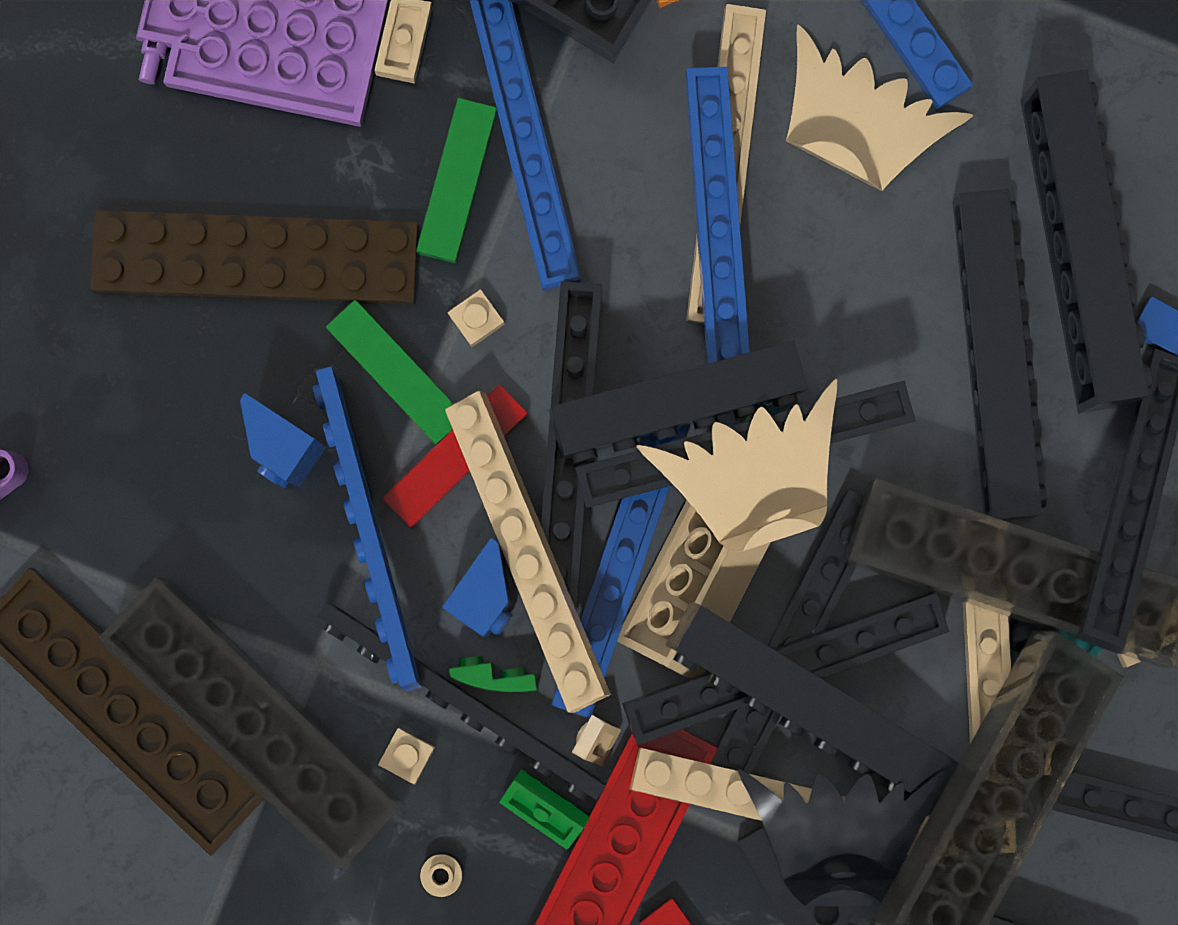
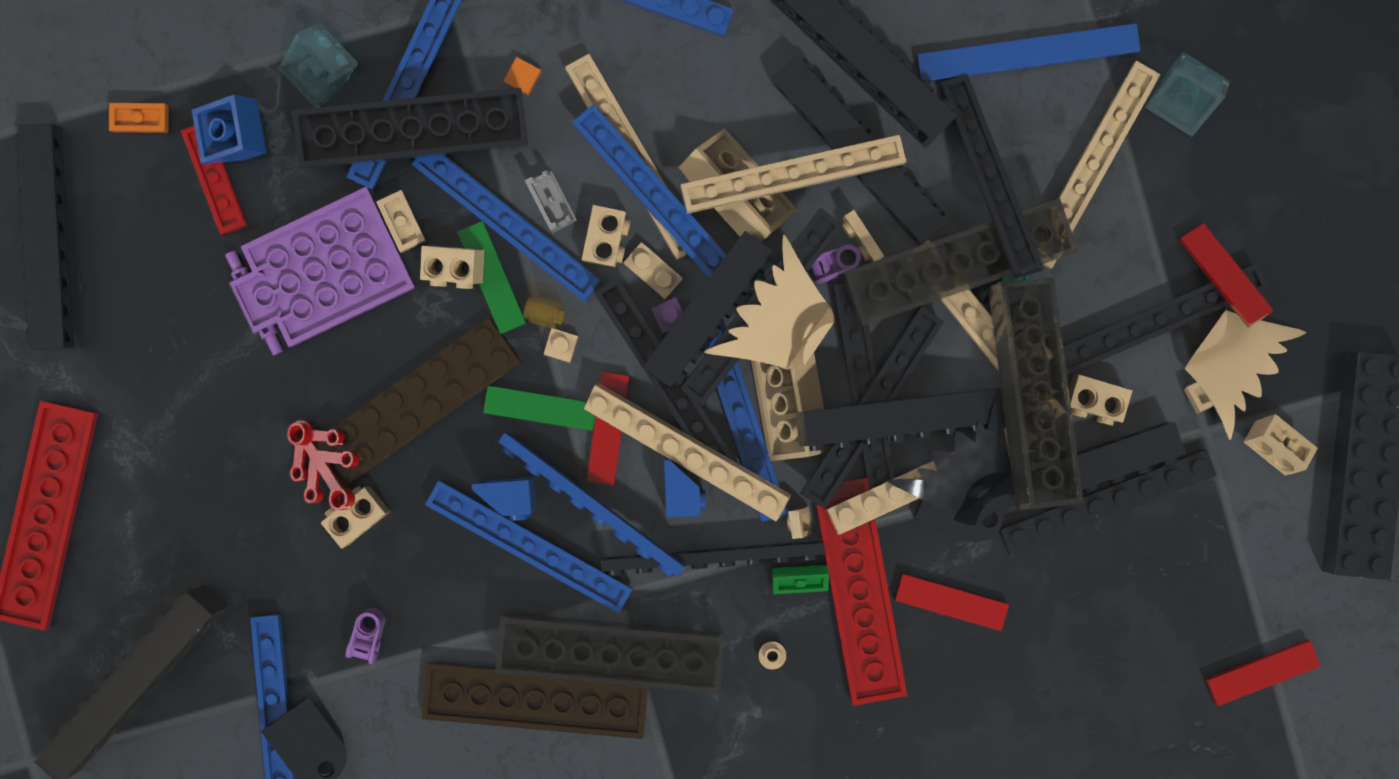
camera: 45 degrees left, 5 degrees up
tan plate [378,727,435,785] -> none
green slope [449,656,538,692] -> none
tan piece [786,25,973,191] -> none
none -> red plant [287,420,359,510]
none -> tan brick [321,486,391,549]
none -> tan brick [420,246,485,289]
none -> blue plate [425,480,633,613]
none -> clear yellow brick [523,296,566,329]
none -> light grey hinge [525,170,577,233]
none -> tan brick [582,205,631,269]
none -> tan plate [623,242,683,299]
none -> medium lavender plate [651,297,683,334]
none -> tan slope [678,128,798,243]
none -> tan plate [680,135,906,214]
none -> medium lavender piece [811,245,861,286]
none -> tan plate [842,210,884,264]
none -> tan brick [1064,375,1132,426]

